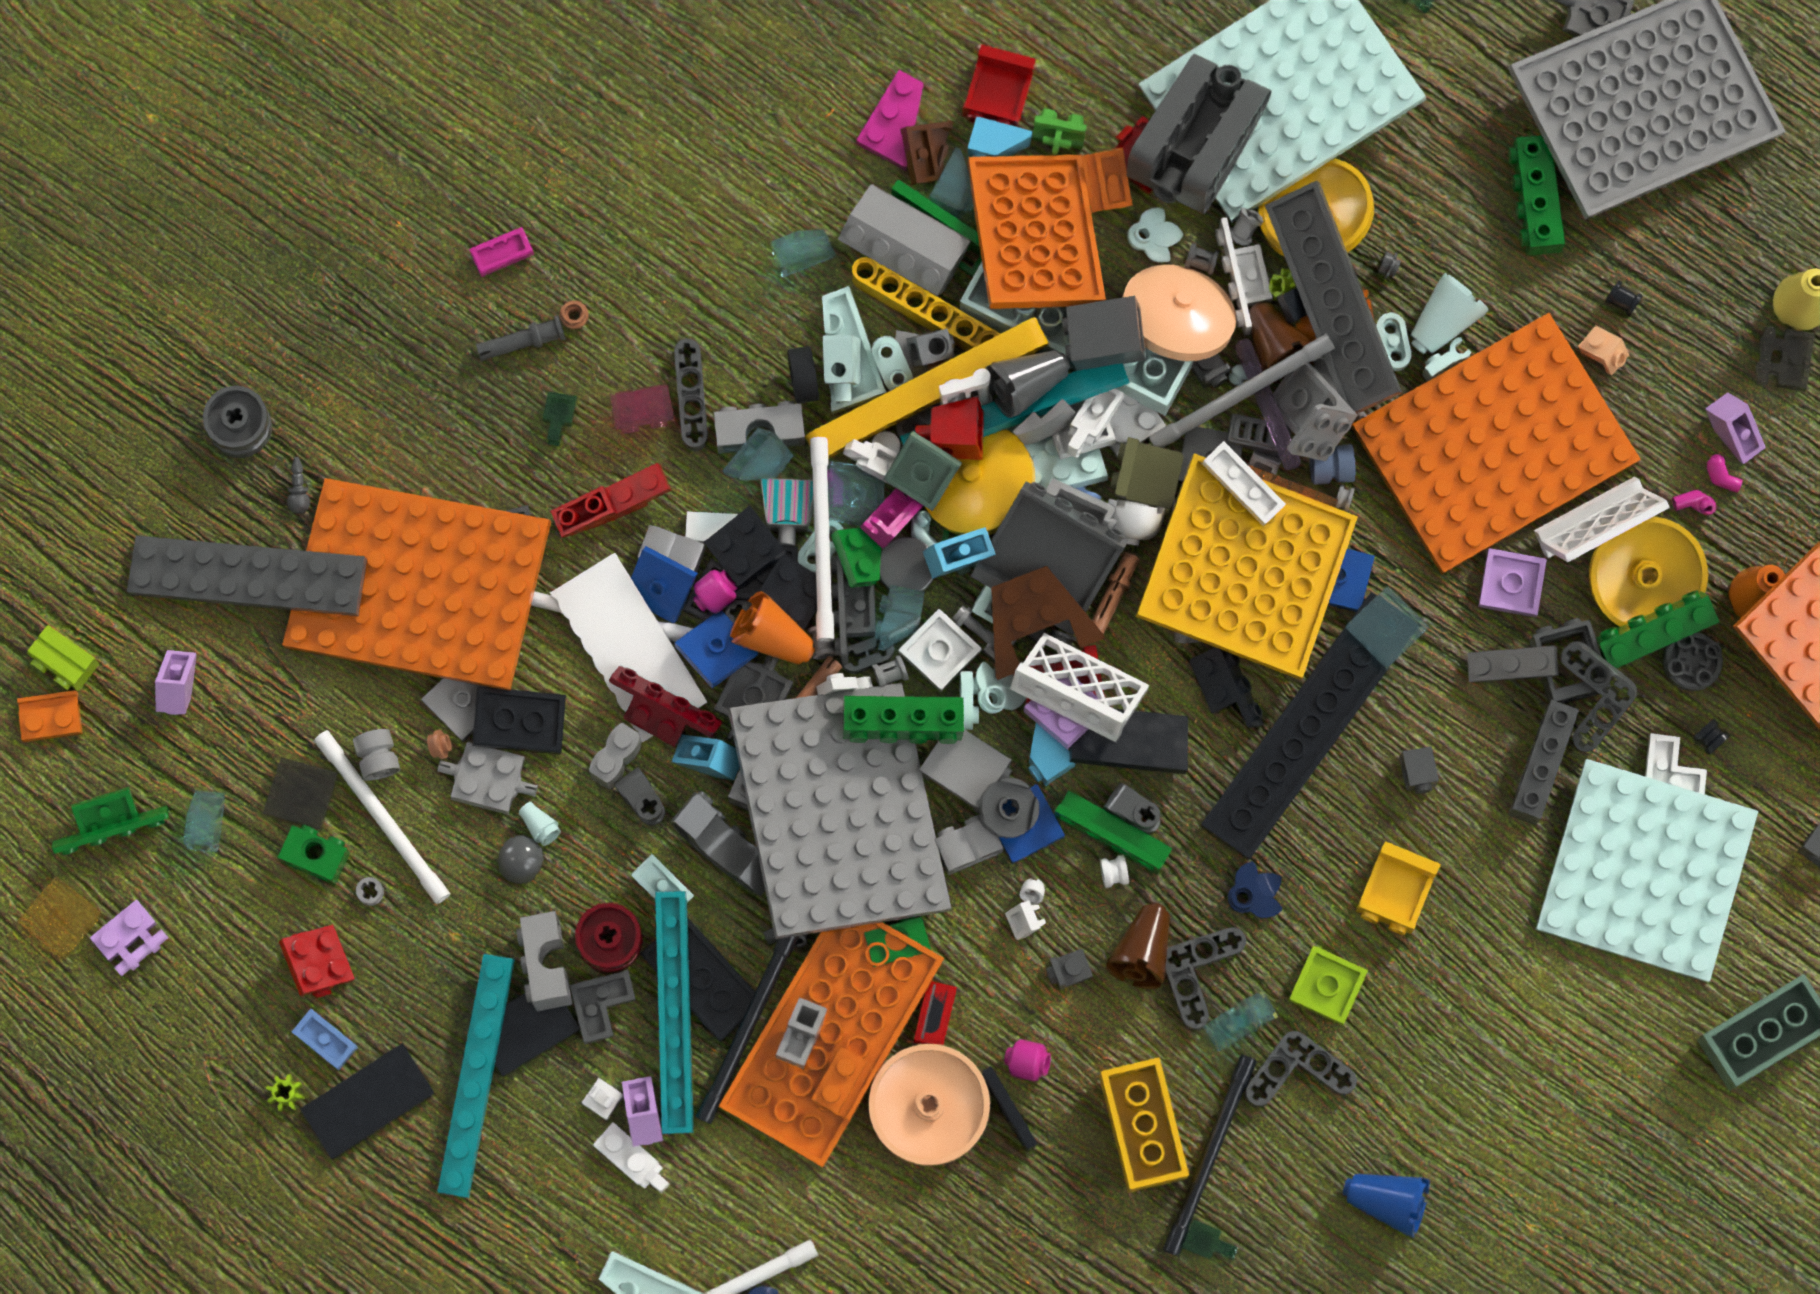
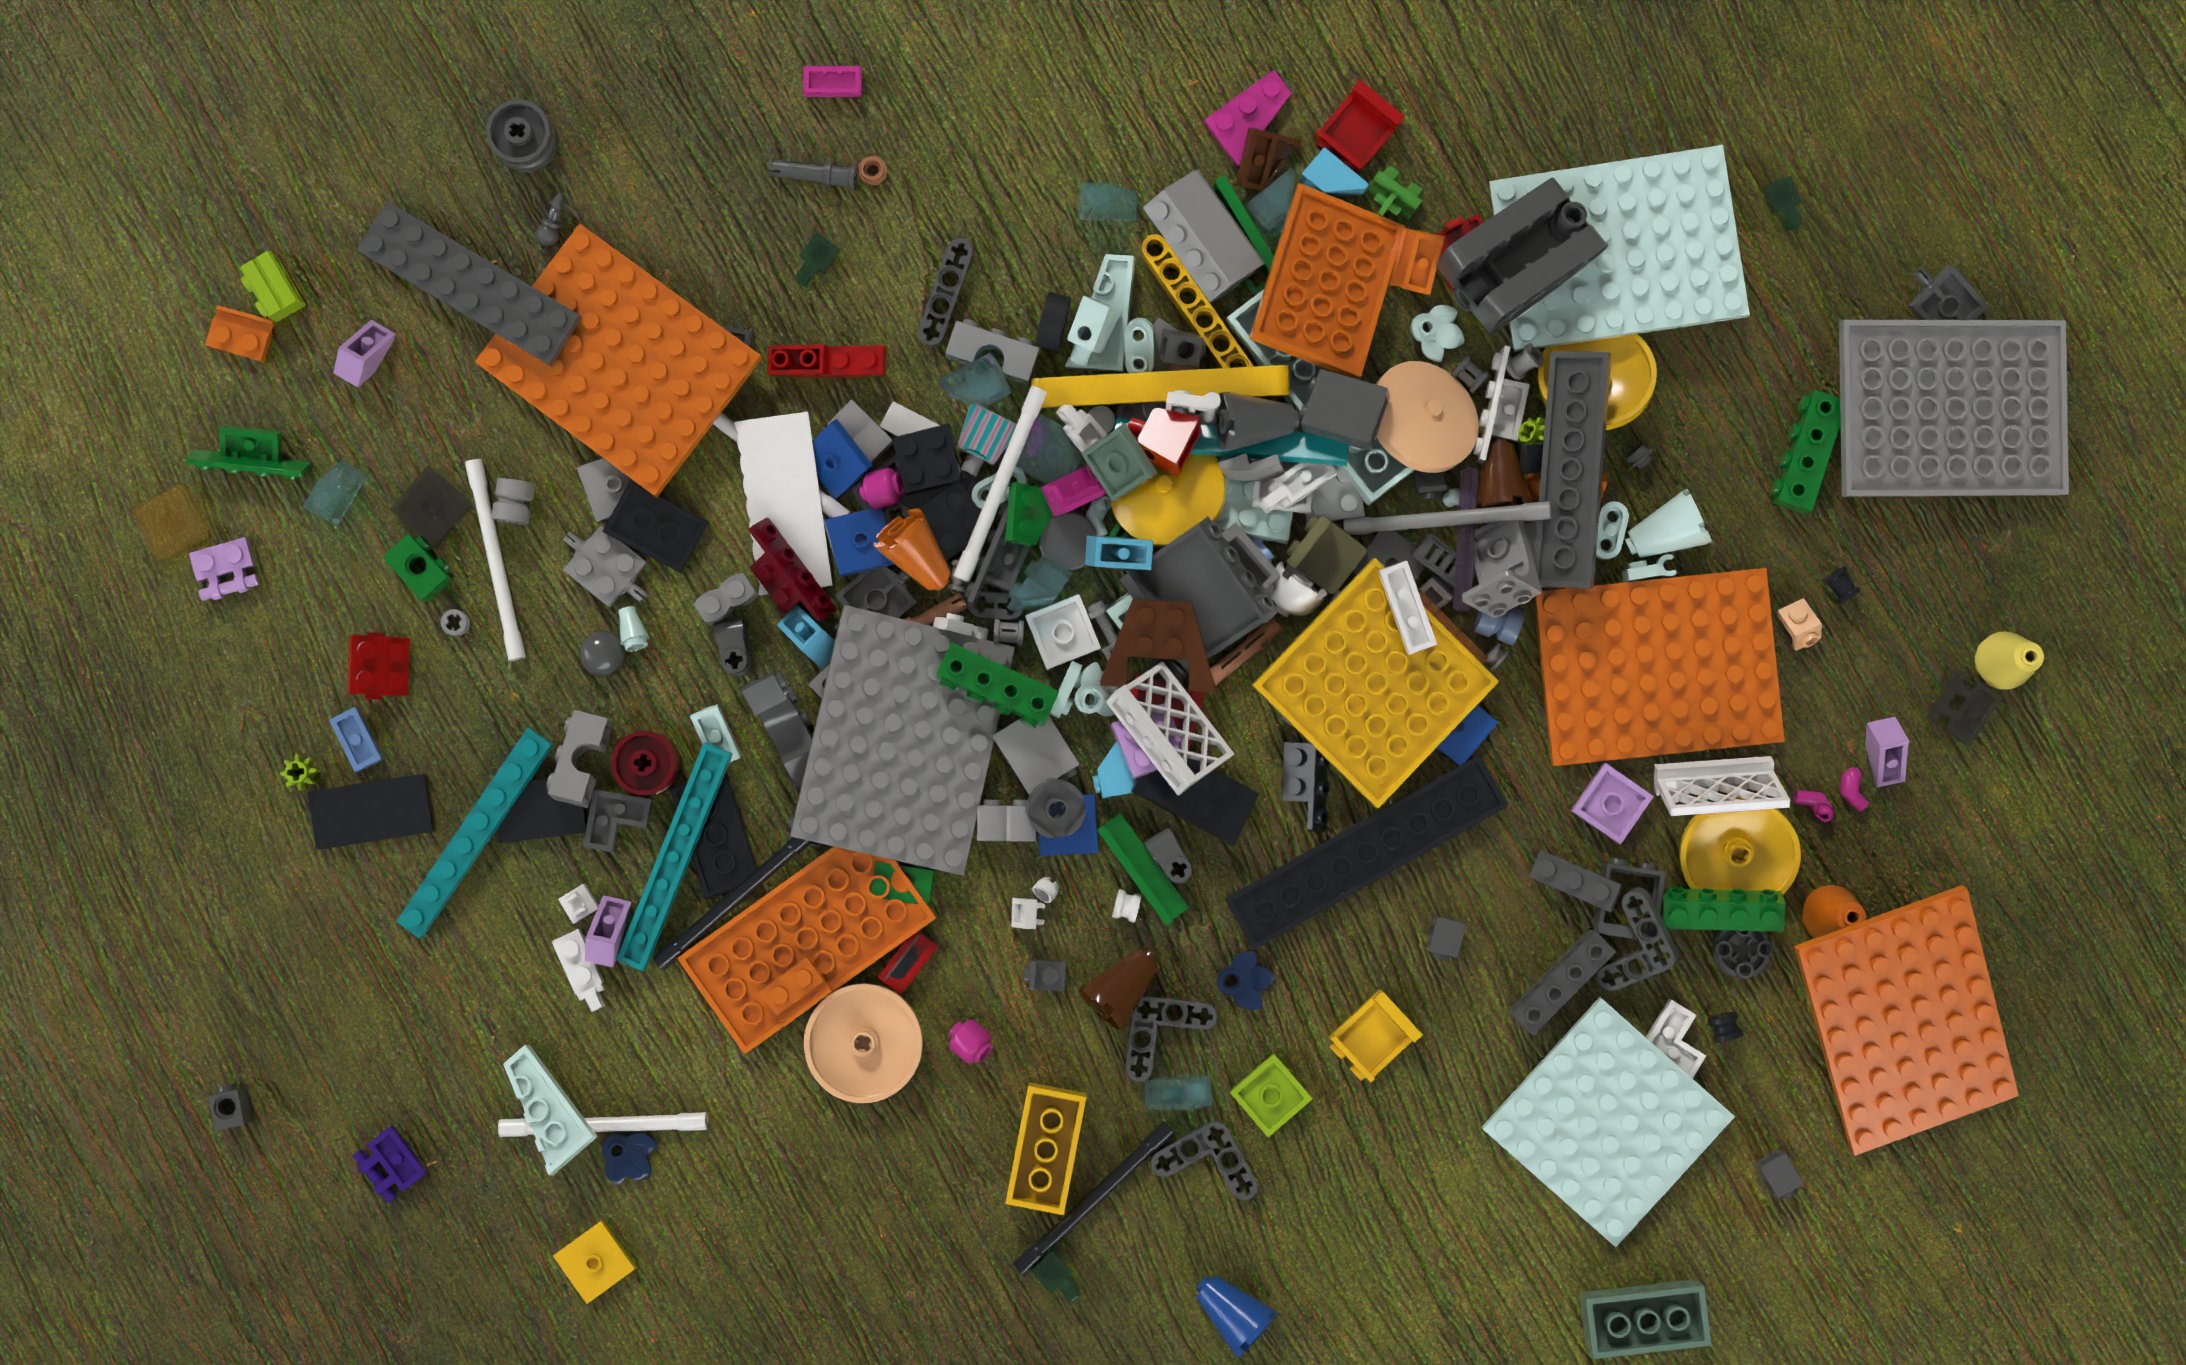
camera: 20 degrees right, 10 degrees up
nougat plate [427,729,452,759] -> none
clear pink brick [608,384,674,434] -> none
light grey brick [775,997,827,1069] -> none
black tile [982,1066,1038,1152] -> none
clear light blue plate [1345,586,1430,669] -> none

